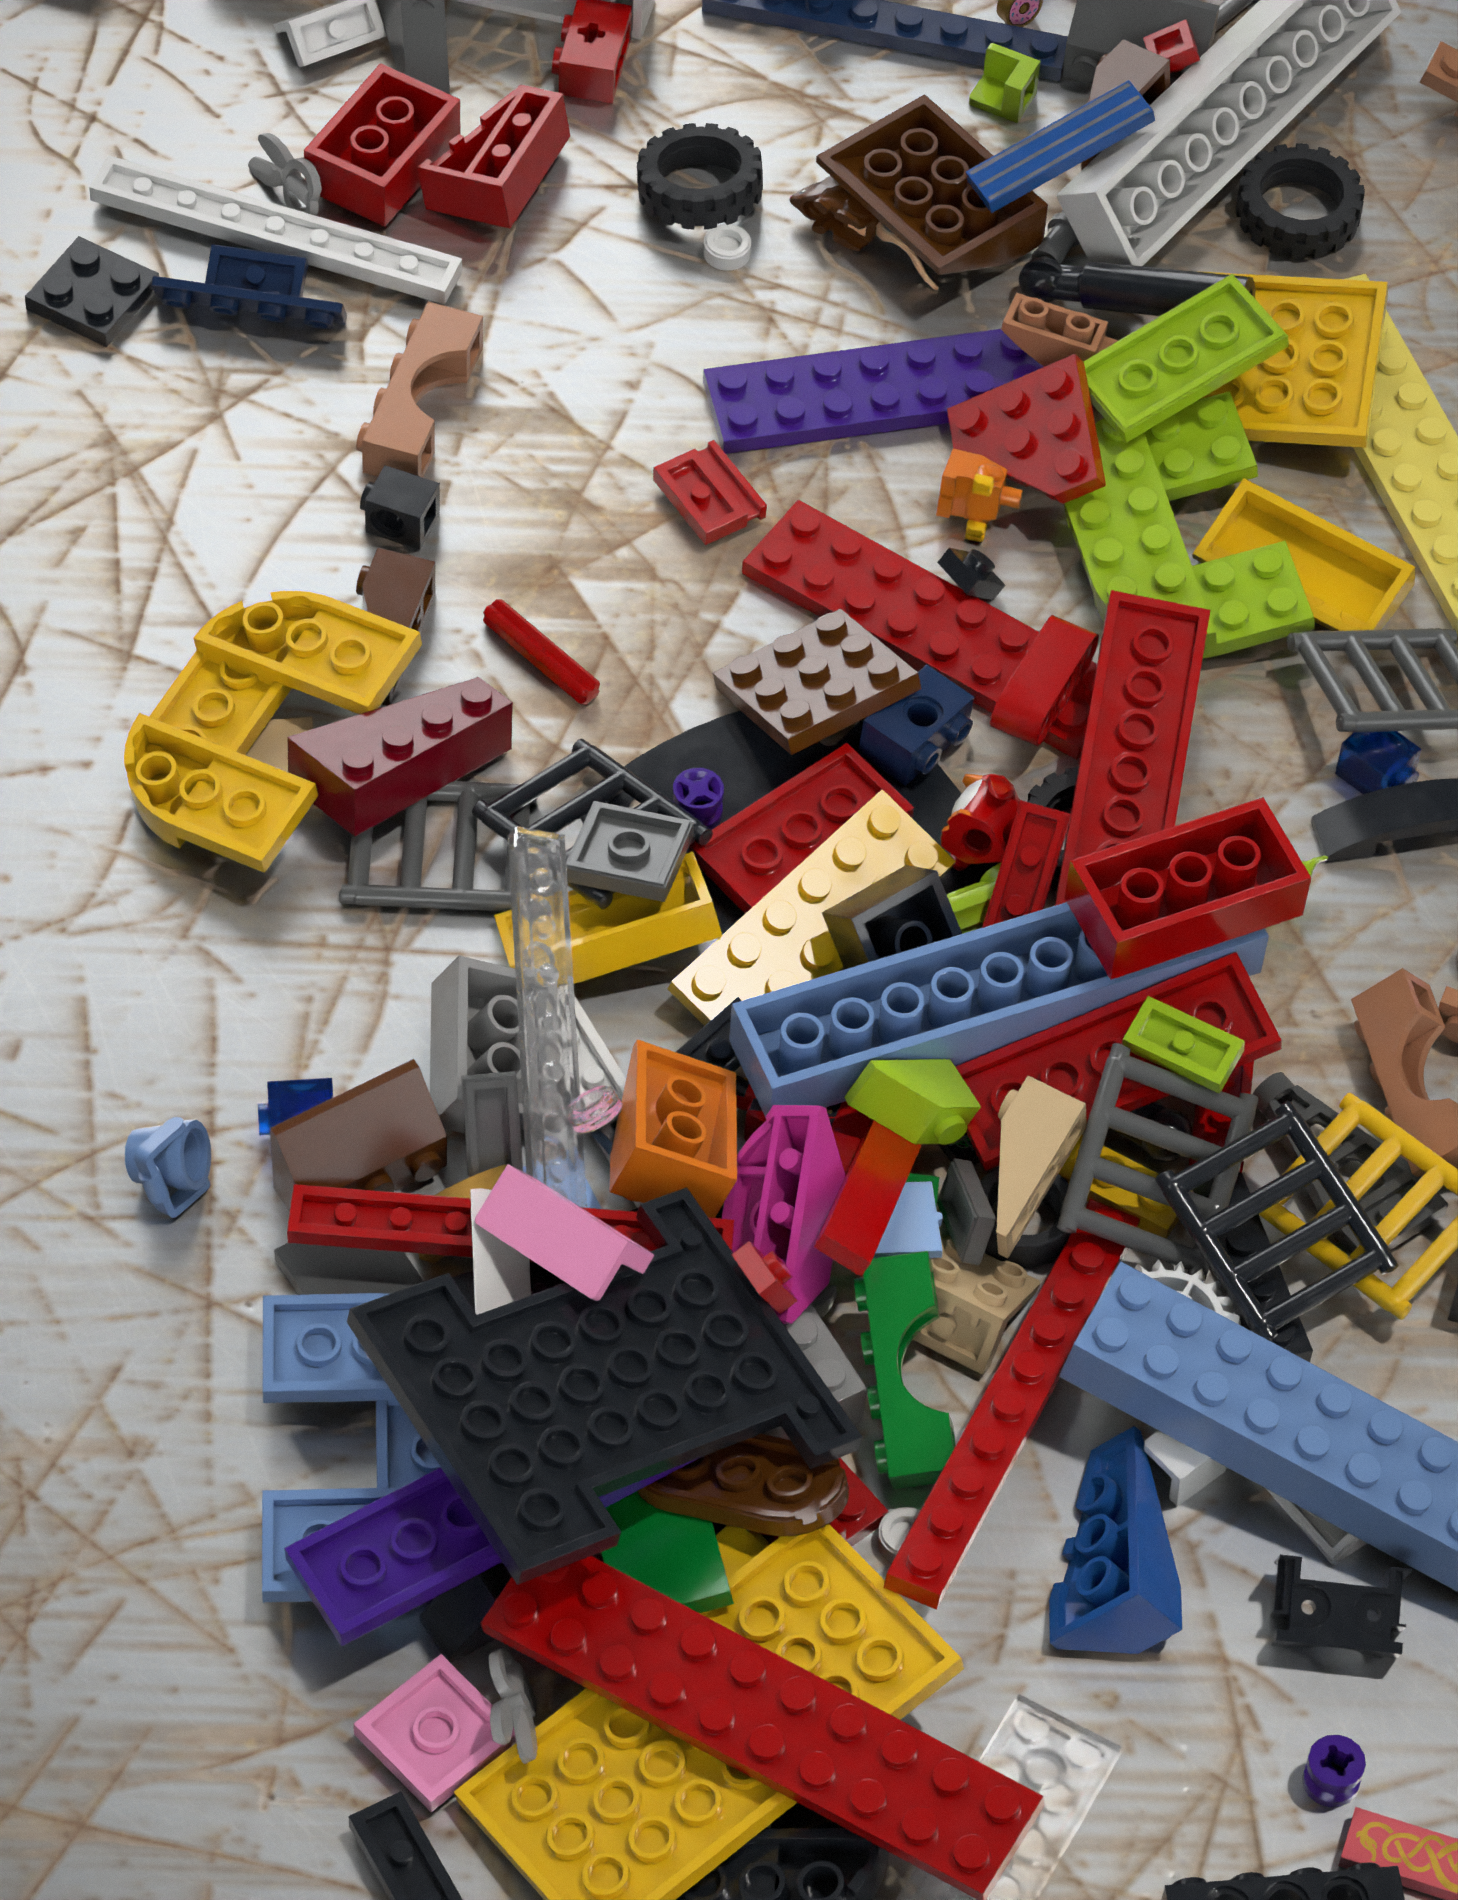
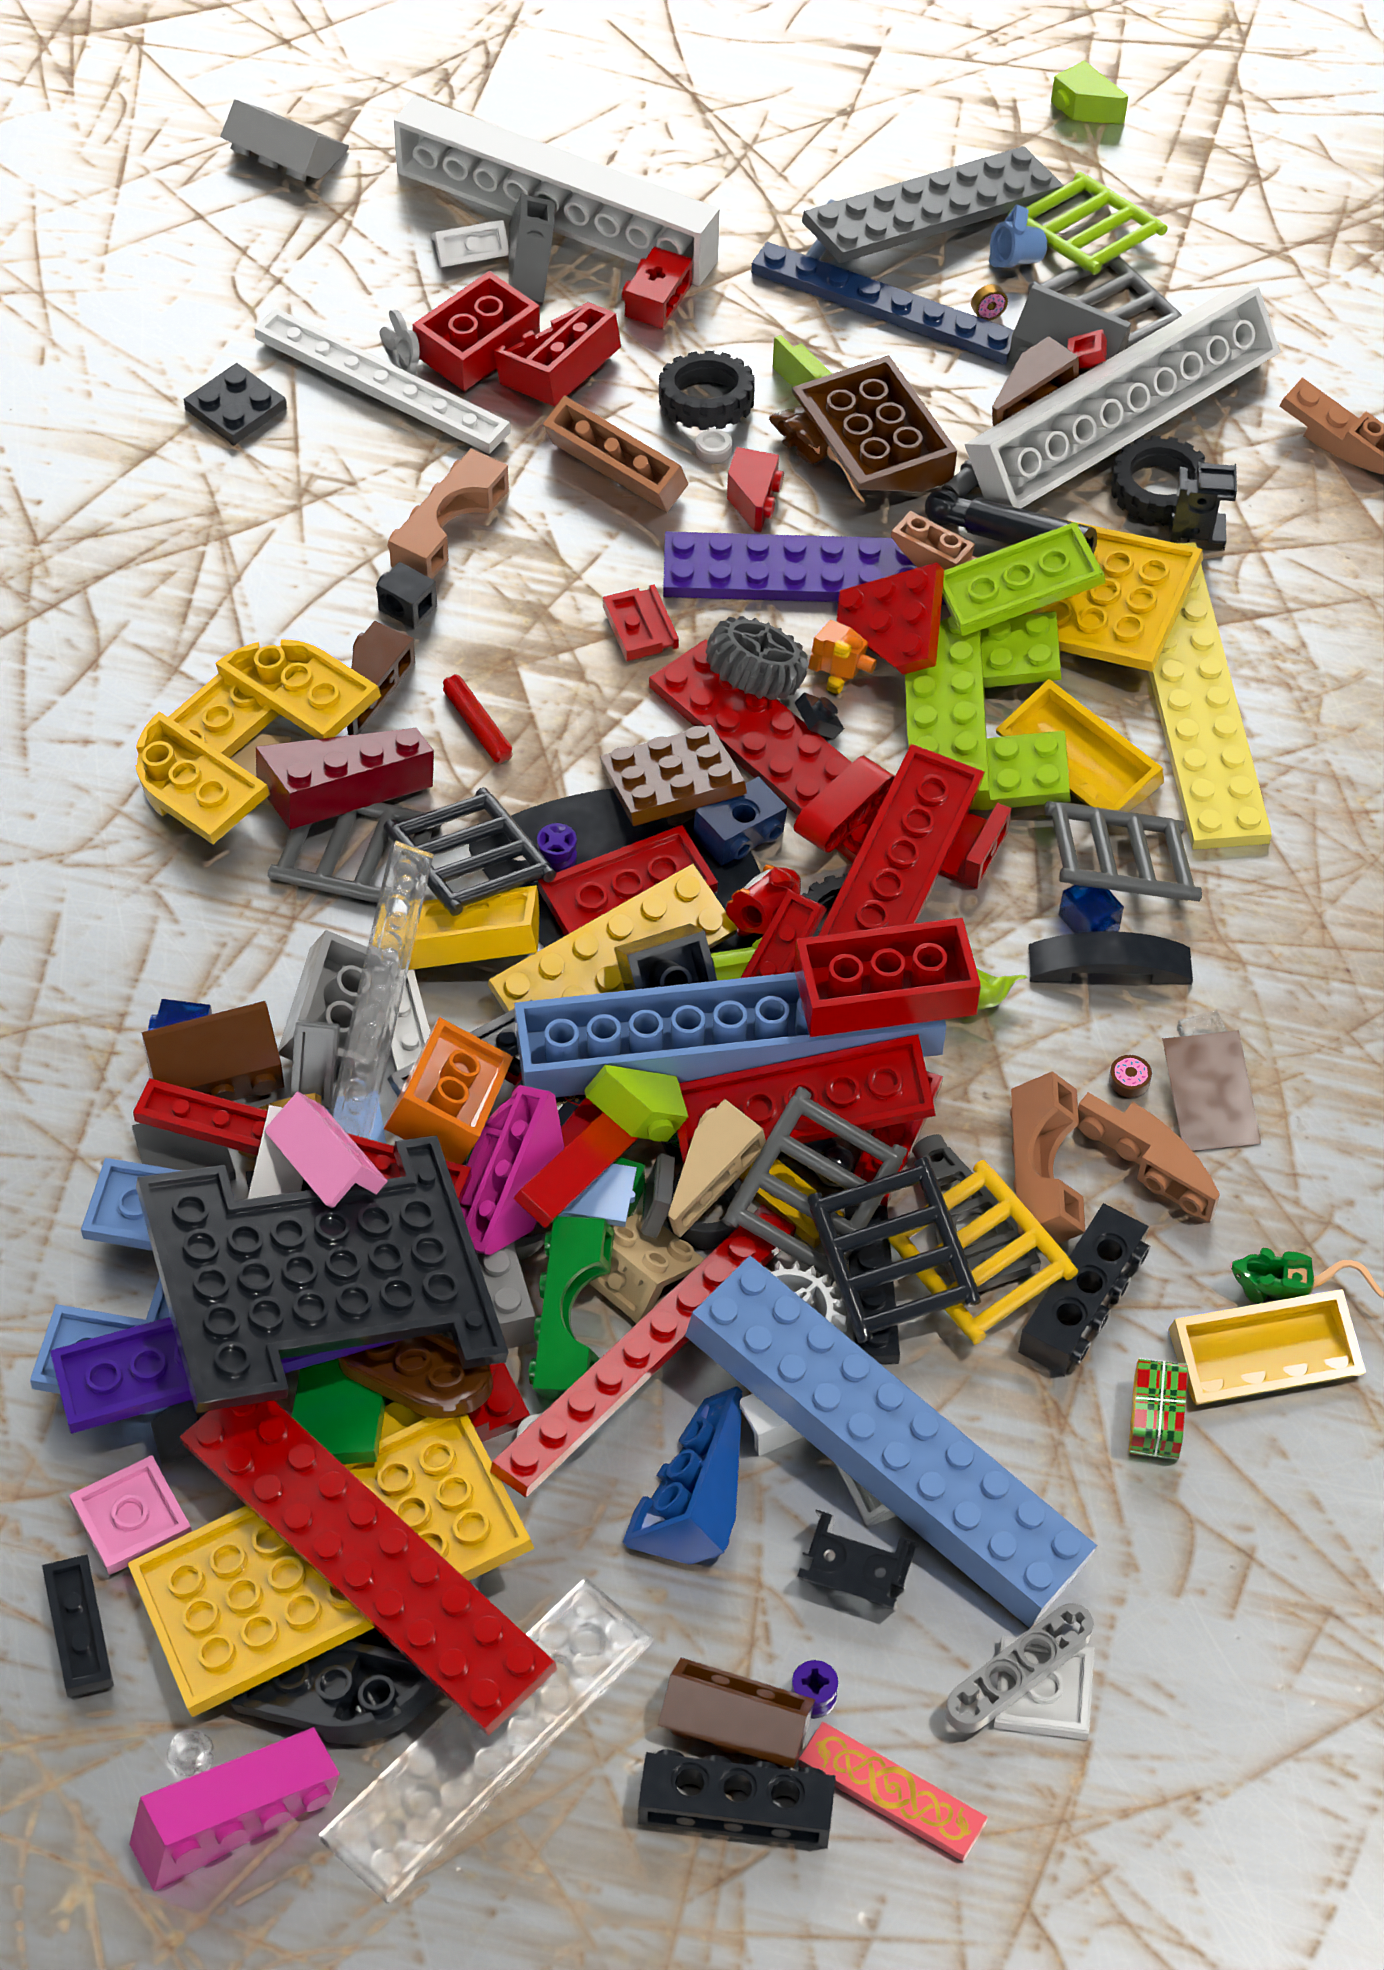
camera: 15 degrees right, 0 degrees up
medium blue piece [125,1117,211,1218] -> none
dark blue bracket [151,244,347,329] -> none
light grey piece [489,1647,537,1764] -> none
dark grey tile [563,801,694,902] -> none
clear tile [566,1085,623,1134] -> none
red plate [731,1241,798,1314] -> none
blue tile [966,80,1155,213] -> none
lime panel [969,43,1041,123] -> none
lime plate [1123,996,1245,1094] -> none
none -> nougat brick [543,395,689,513]
none -> reddish brown brick [658,1657,815,1768]
none -> dark grey gear [705,616,809,700]
none -> slope [727,447,784,533]
none -> lime panel [772,335,833,387]
none -> red panel [939,803,1012,889]
none -> black piece [1169,461,1237,551]

